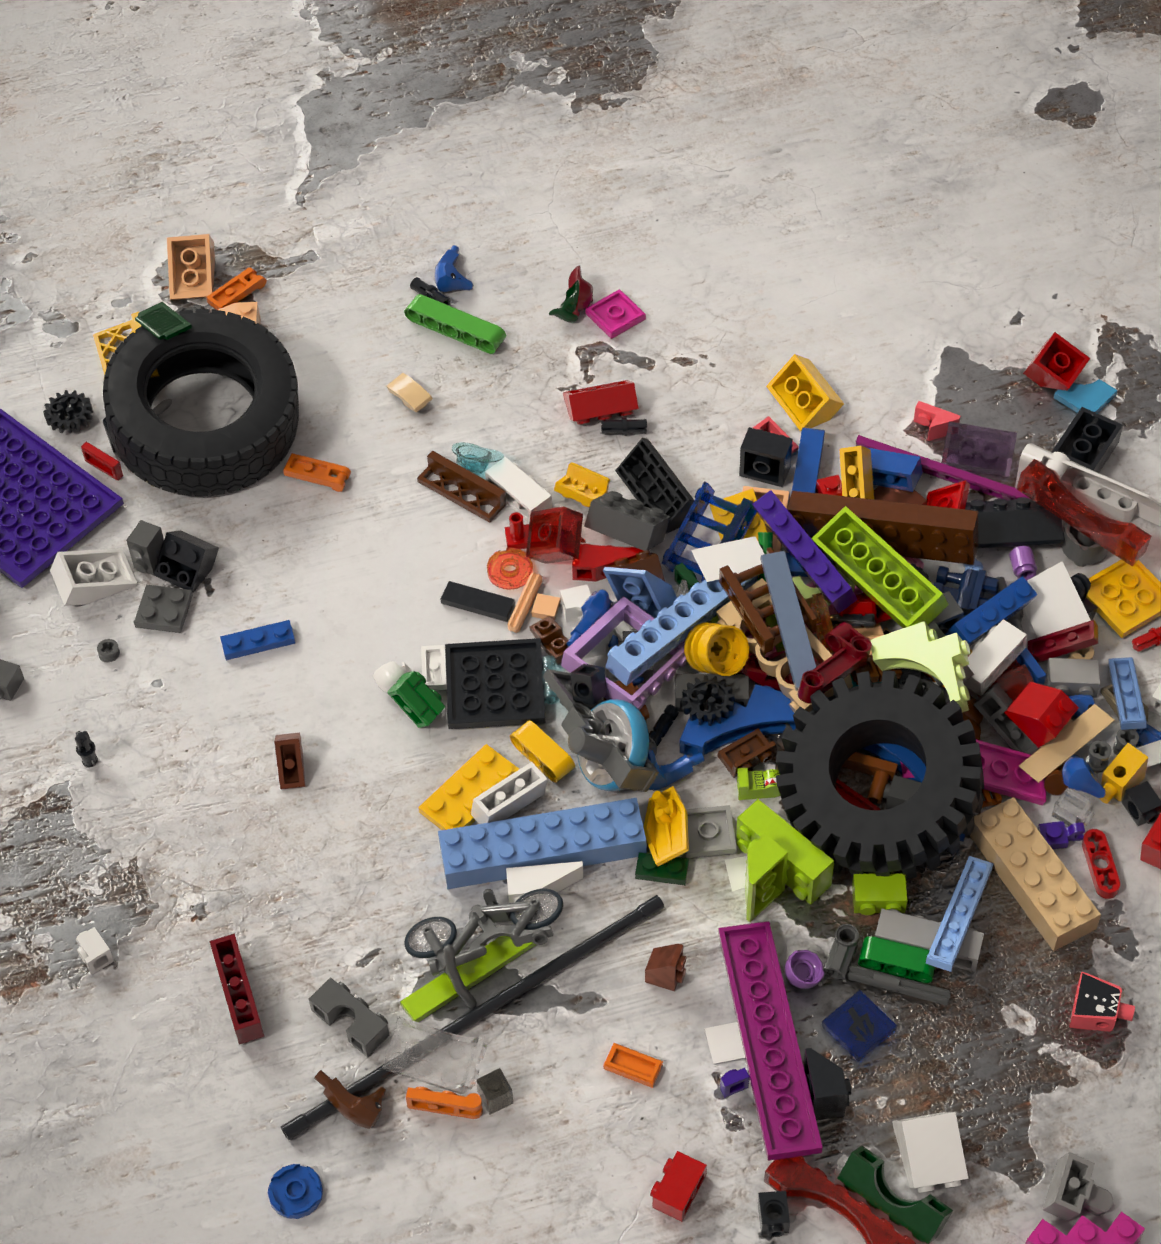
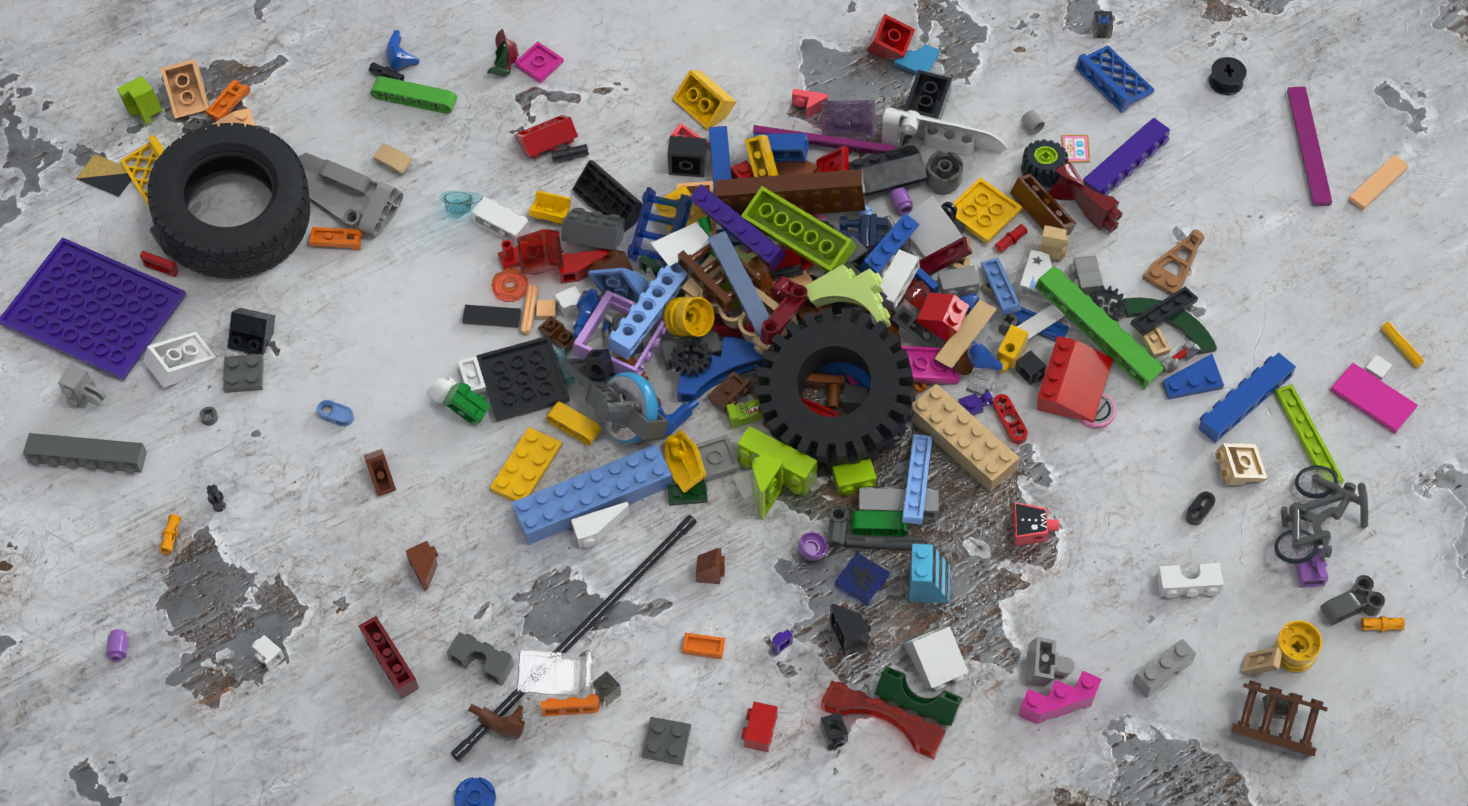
camera: 15 degrees left, 5 degrees up
black gear [43,390,93,433] -> none
dark grey brick [126,520,164,575] -> none
dark green window [135,302,192,340] -> none
blue plate [220,620,295,660] -> none
lime tile [400,936,536,1024] -> none
dark grey piece [404,889,563,1008] -> none
reddish brown fence [417,450,506,523] -> none
white brick [471,762,547,824] -> none
black axle [649,704,679,746] -> none
white sticker [704,1022,745,1064] -> none
magenta plate [718,921,823,1161] -> none
clear red arch [1016,459,1152,567] -> none
dark grey bush [1086,740,1112,773] -> none
none -> sticker [76,154,138,197]
none -> lime plate [117,76,162,125]
none -> light orange pin [159,514,181,555]
none -> light grey panel [299,152,403,236]
none -> medium blue piece [317,400,354,427]
none -> copper slope [405,541,438,591]
none -> dark grey plate [642,717,691,766]
none -> medium azure slope [909,544,950,604]

